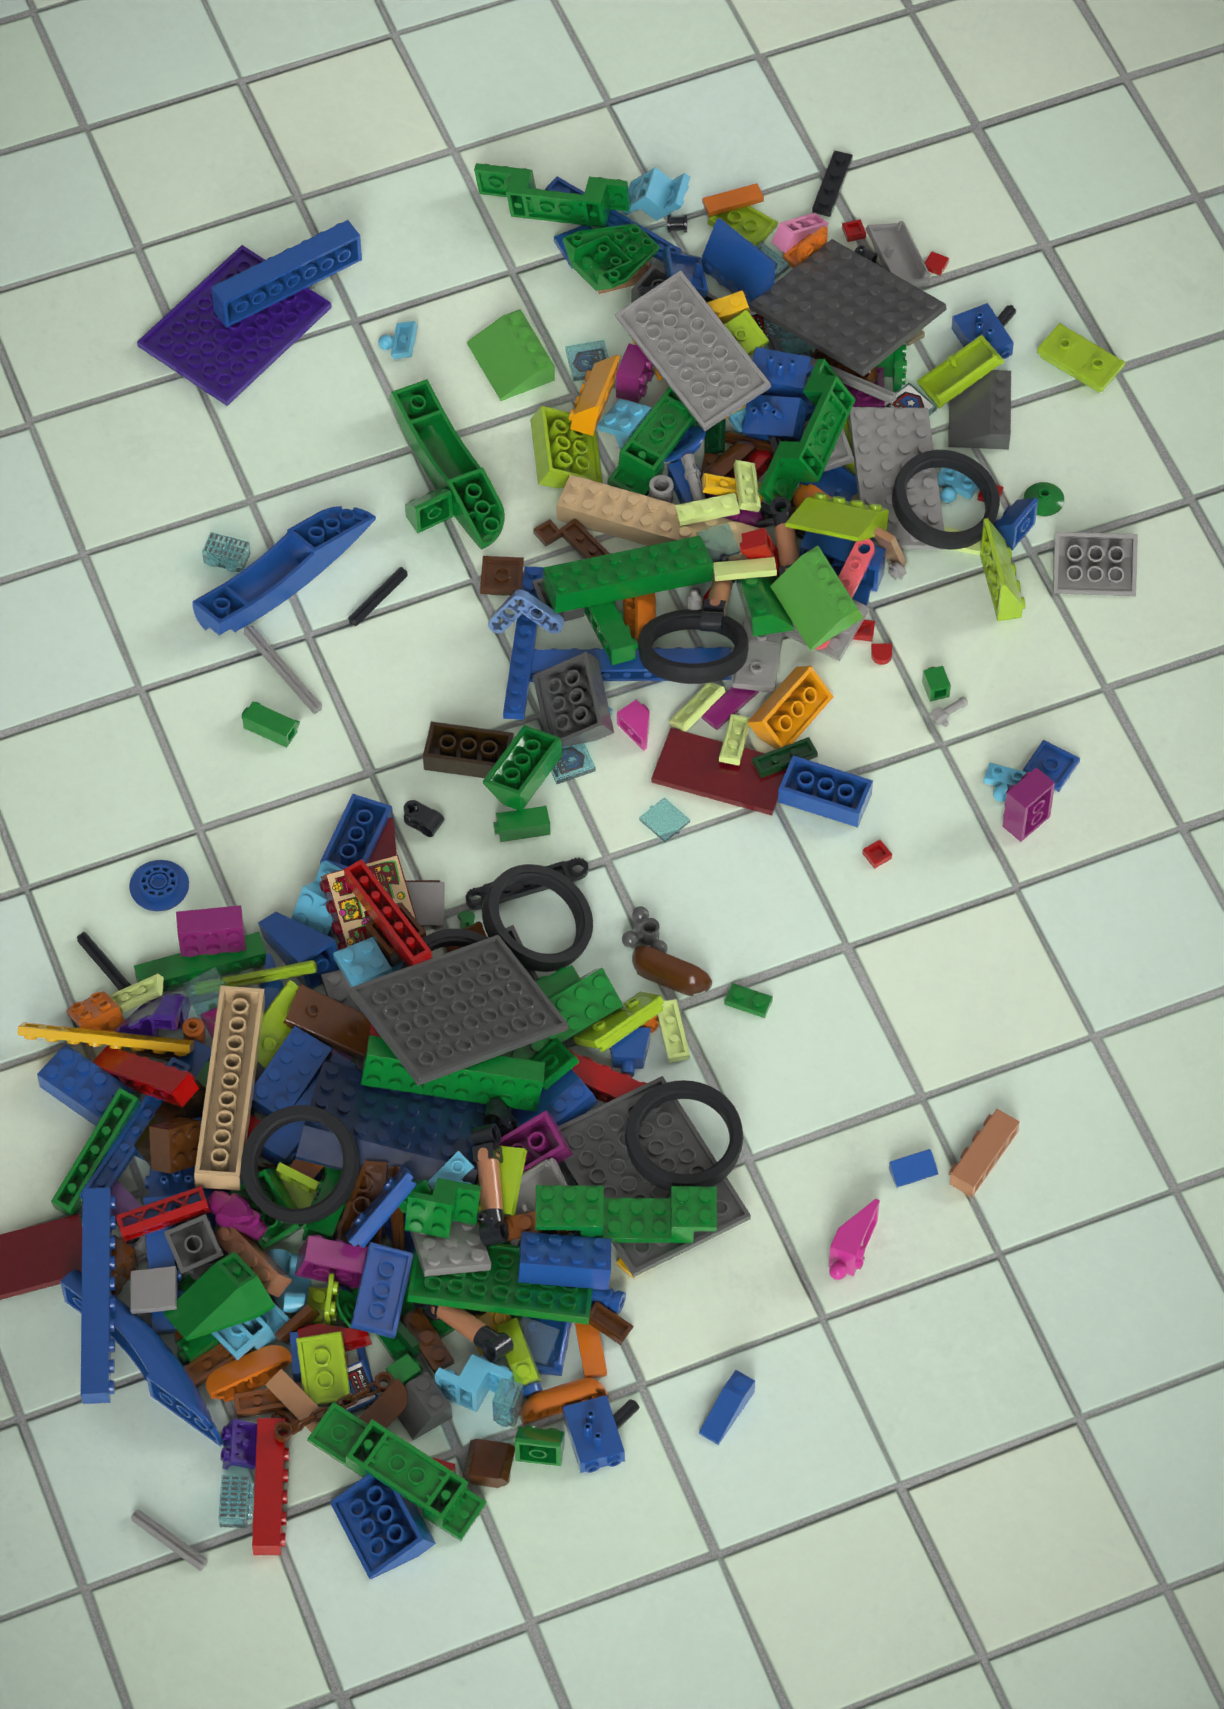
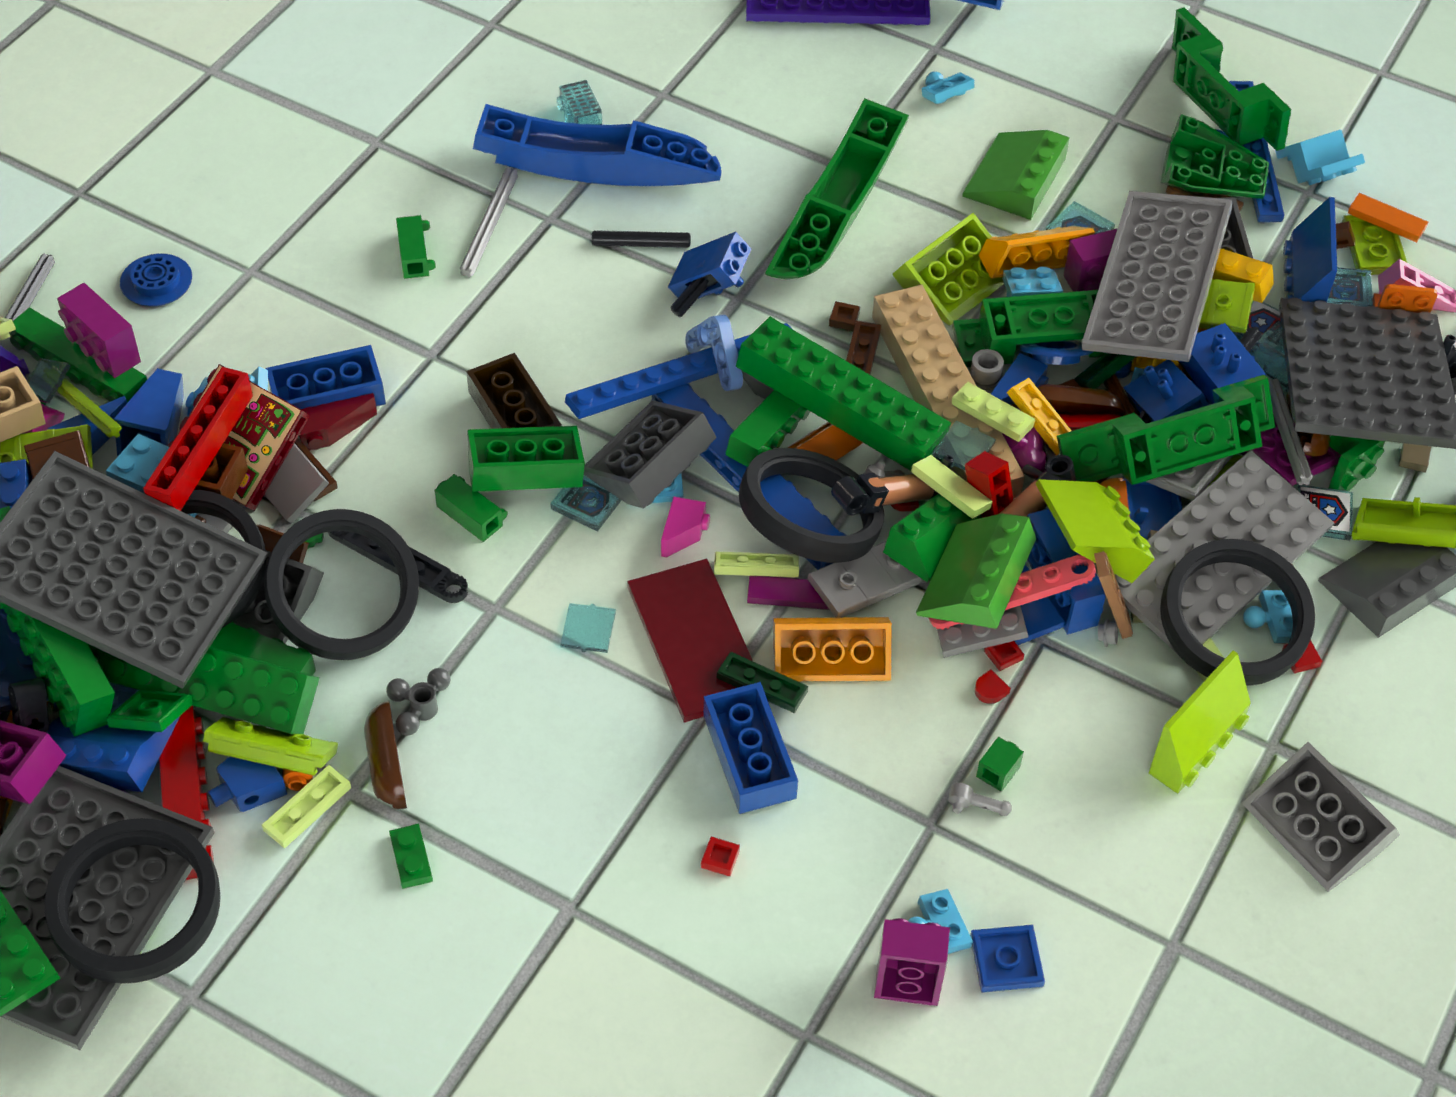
camera: 50 degrees right, 5 degrees down
black piece [403,800,445,837] -> none
green slope [405,488,453,534] -> none
reddish brown plate [480,556,524,595] -> none
blue container [662,246,708,297] -> none
black bush [667,215,687,233] -> none
light grey pin [681,454,706,501] -> none
yellowish green tile [719,714,750,765] -> none
yellowish green tile [733,460,761,512] -> none
blue slope [994,498,1038,550] -> none
green dish [1024,482,1064,516] -> none
none -> blue piece [668,231,752,317]

